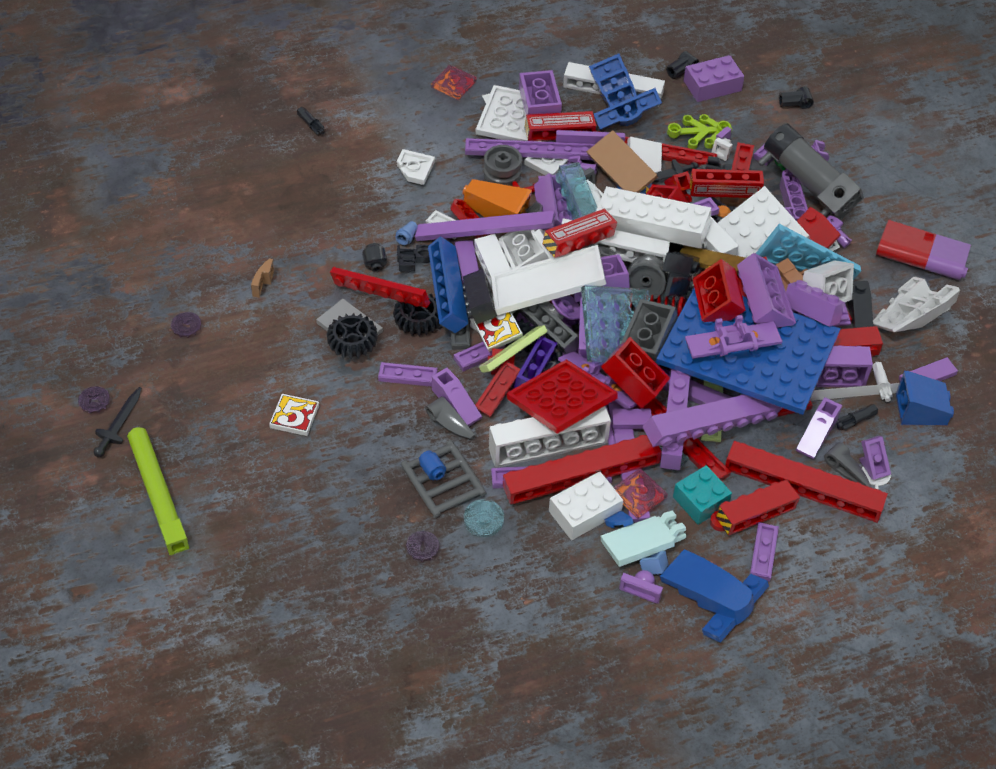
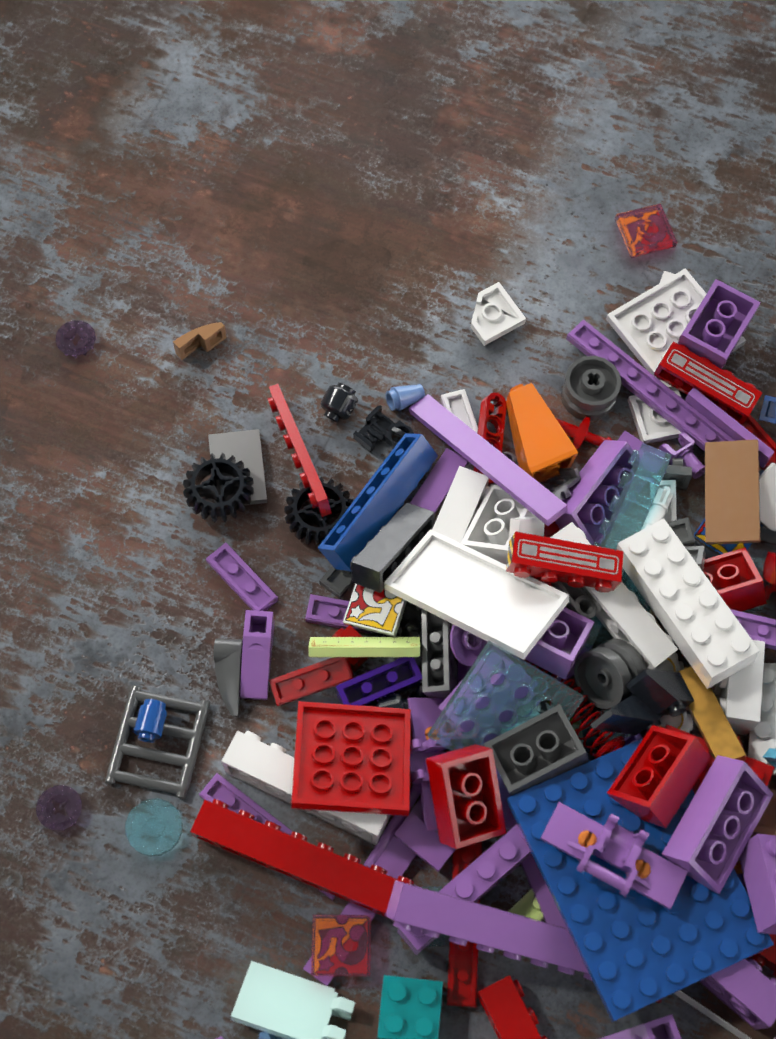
camera: 40 degrees right, 15 degrees up
tile [270,394,319,436] -> none
black piece [297,107,325,135] -> none
white brick [549,472,623,541] -> none
blue tile [605,511,633,528] -> none

